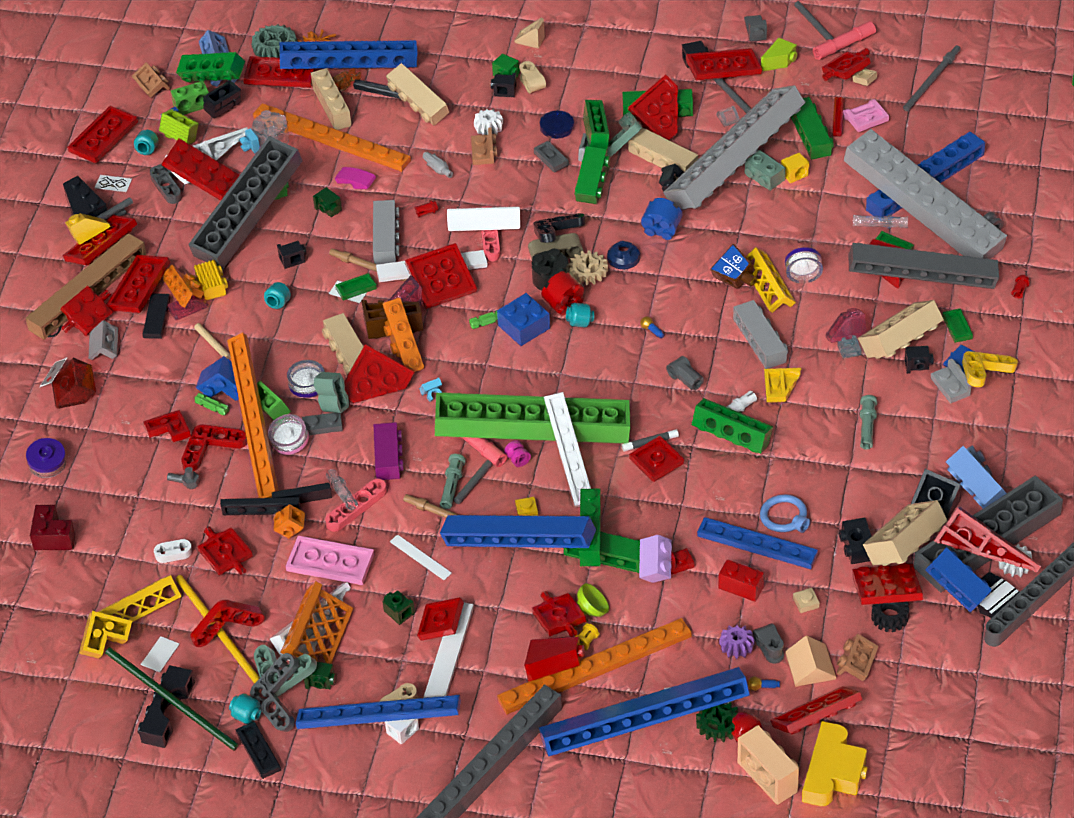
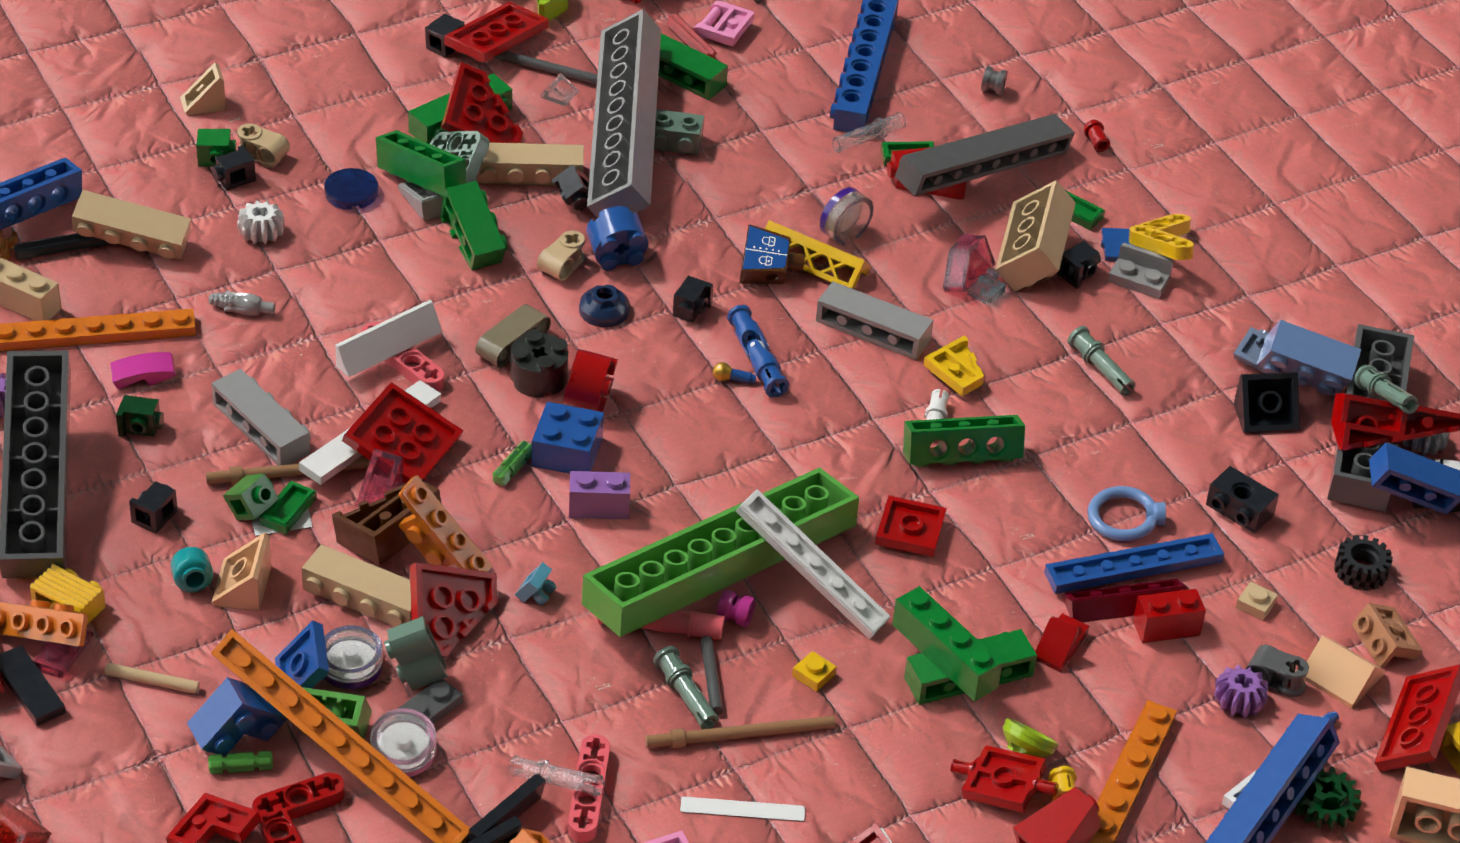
camera: 45 degrees left, 5 degrees down
magenta brick [373,422,403,480] -> none
red pin [414,200,438,218] -> none
blue brick [440,515,596,548] -> none
nougat bracket [471,127,497,165] -> none
black beam [533,213,586,243] -> none
dark grey plate [534,141,569,172] -> none
teal head [566,303,594,328] -> none
tan gear [568,250,608,285] -> none
bar [621,429,679,452] -> none
lavender brick [639,535,672,583] -> none
dark grey piece [666,356,704,391] -> none
red hair [732,711,762,743] -> none
yellow brick [781,153,810,183] -> none
light grey brick [844,129,1007,259] -> none
red plate [852,563,923,605] -> none
tan brick [863,500,947,566] -> none
none -> light nougat slope [211,533,272,611]
none -> green brick [223,474,279,521]
none -> blue plate [275,620,329,688]
none -> tan piece [537,230,585,281]
none -> medium lavender brick [569,471,630,519]
none -> black brick [673,275,713,323]
none -> blue piece [727,305,790,397]
none -> dark red slope [1063,579,1189,622]
none -> sand green pin [1354,365,1419,414]

